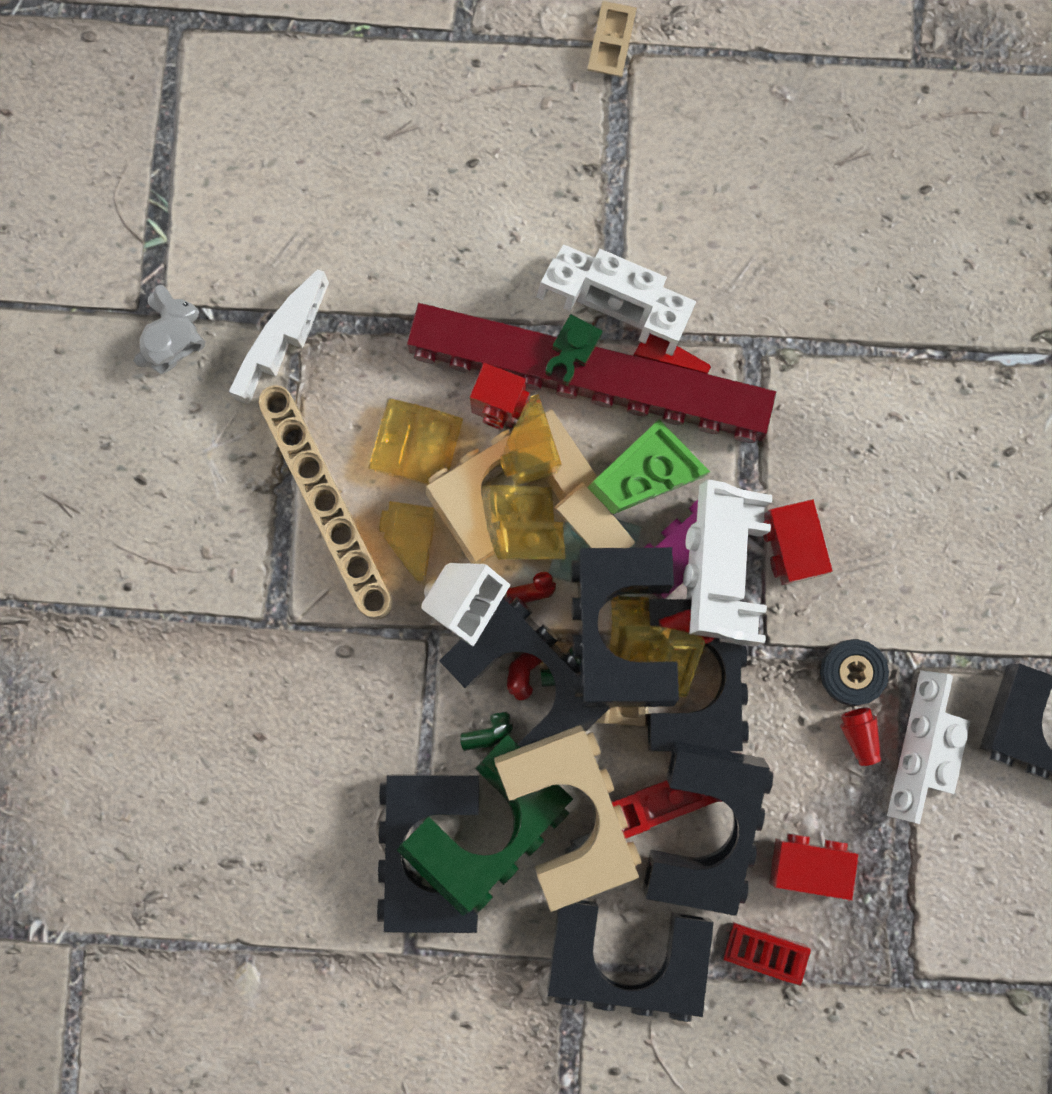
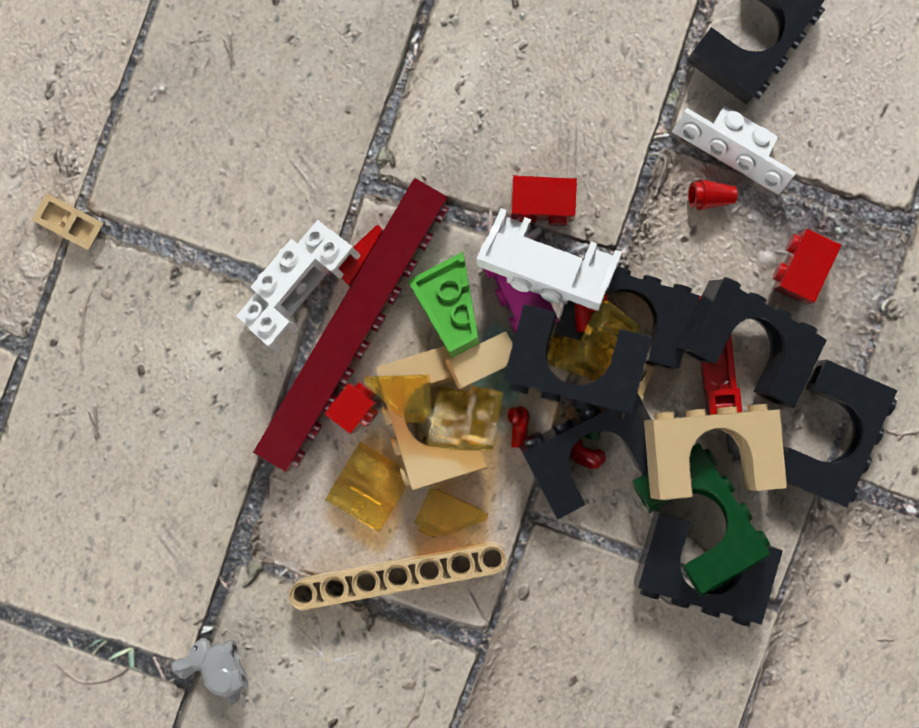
camera: 70 degrees left, 5 degrees up
white slope [229,269,329,405] -> none
white torso [421,563,511,646] -> none
dark green arm [460,711,513,751] -> none
dark green plate [546,314,603,385] -> none
red slope [723,922,811,986] -> none
black bush [820,639,889,706] -> none

